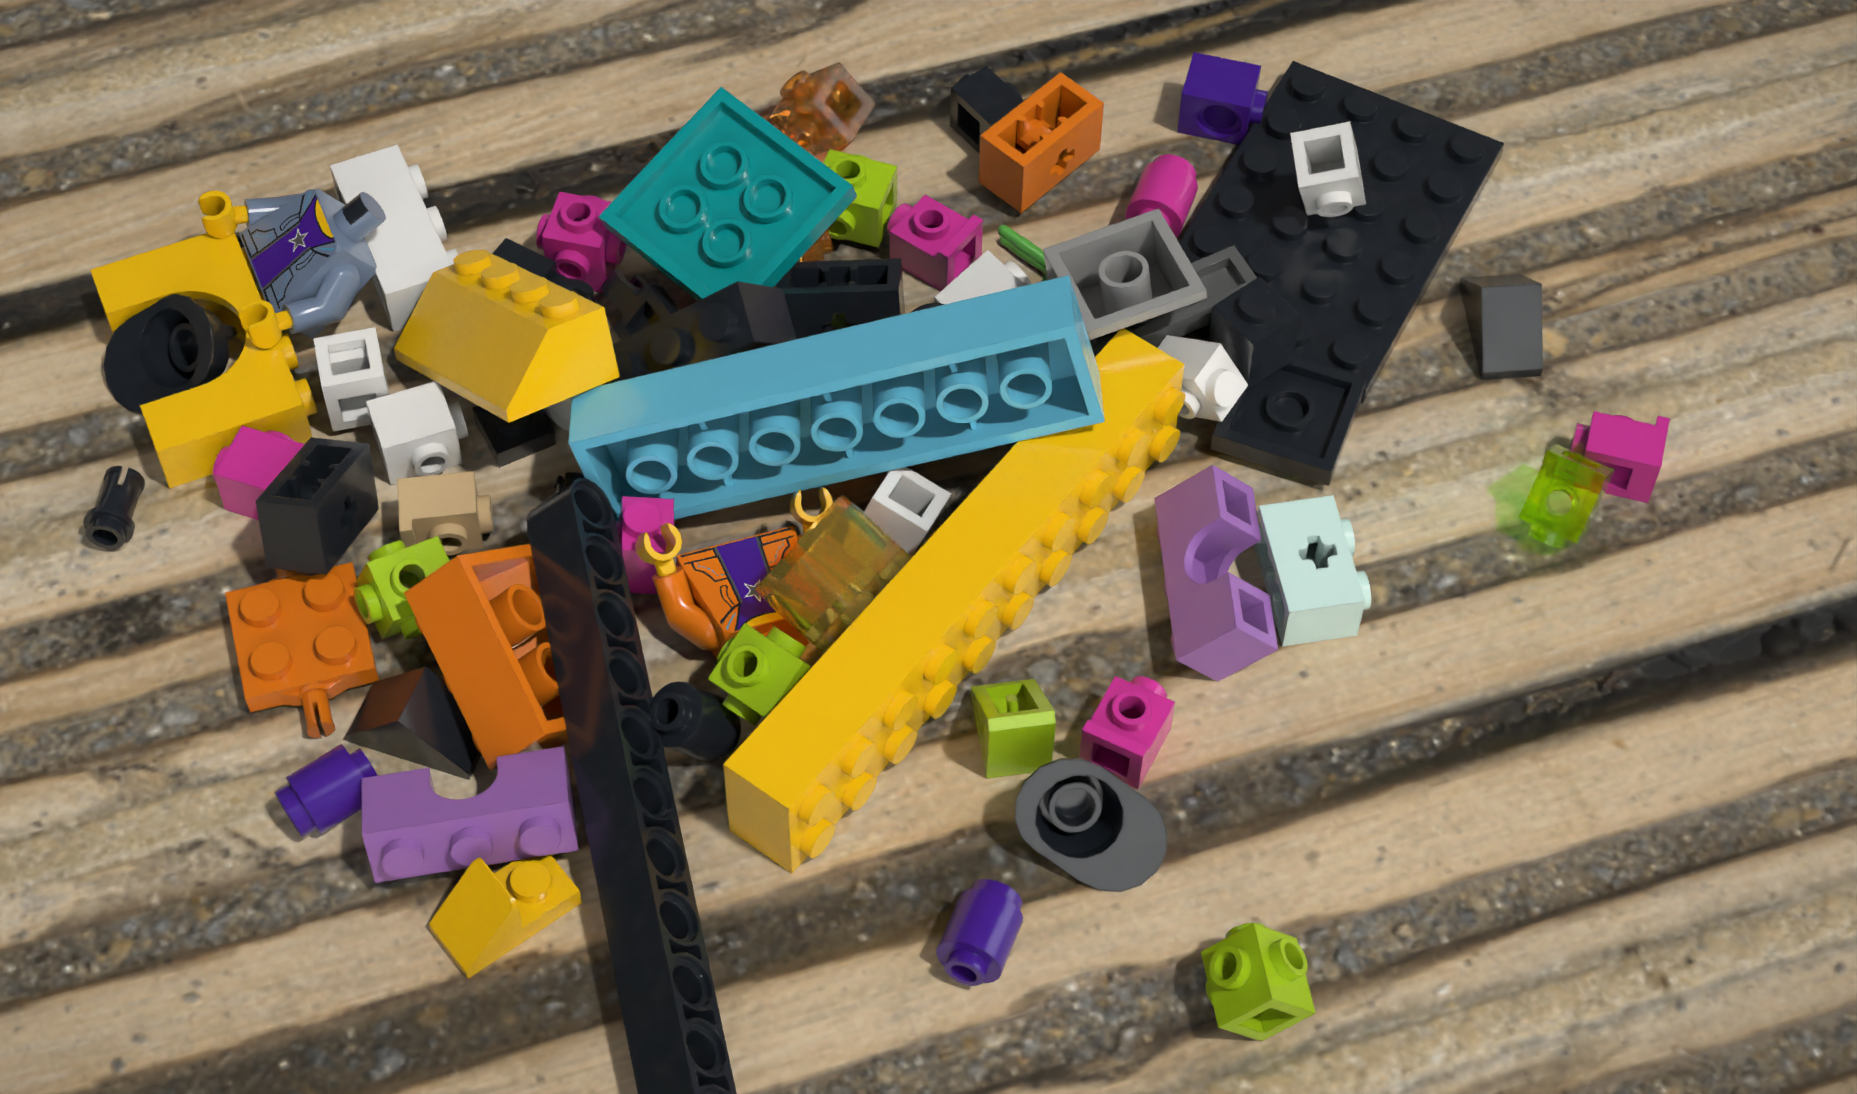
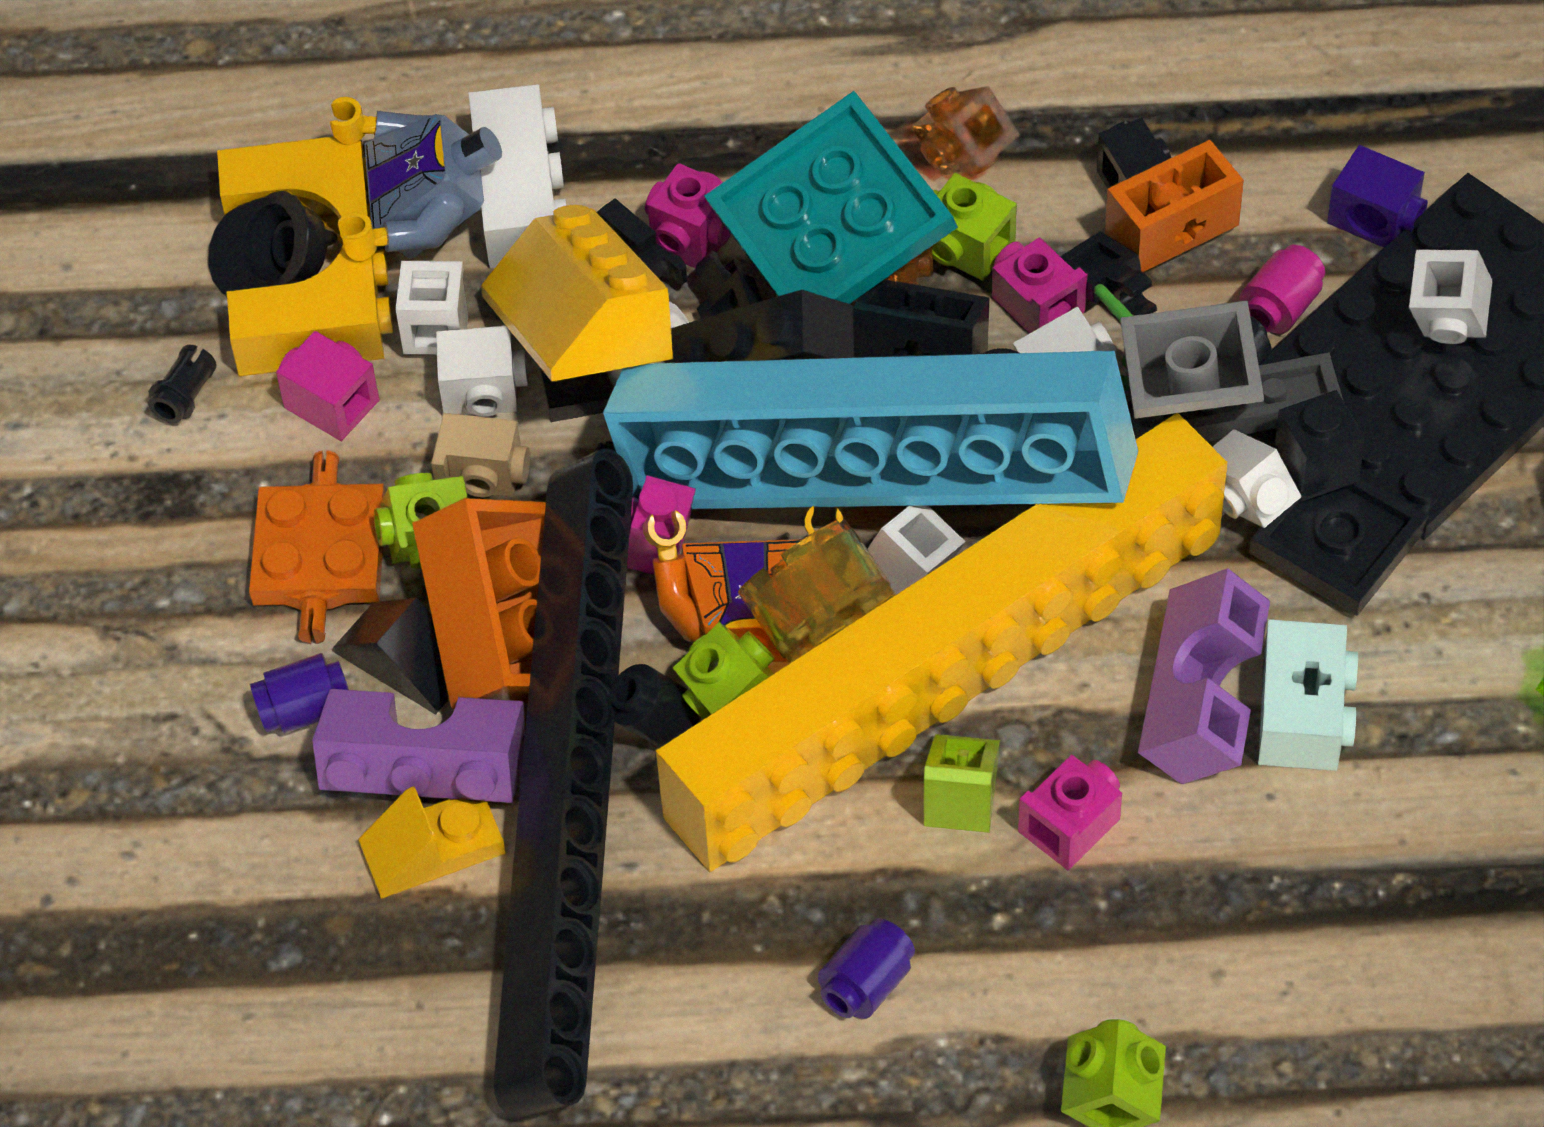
camera: 20 degrees right, 0 degrees up
black brick [256,437,379,576] -> none
black piece [1015,758,1167,892] -> none
none -> black plate [1060,231,1157,316]

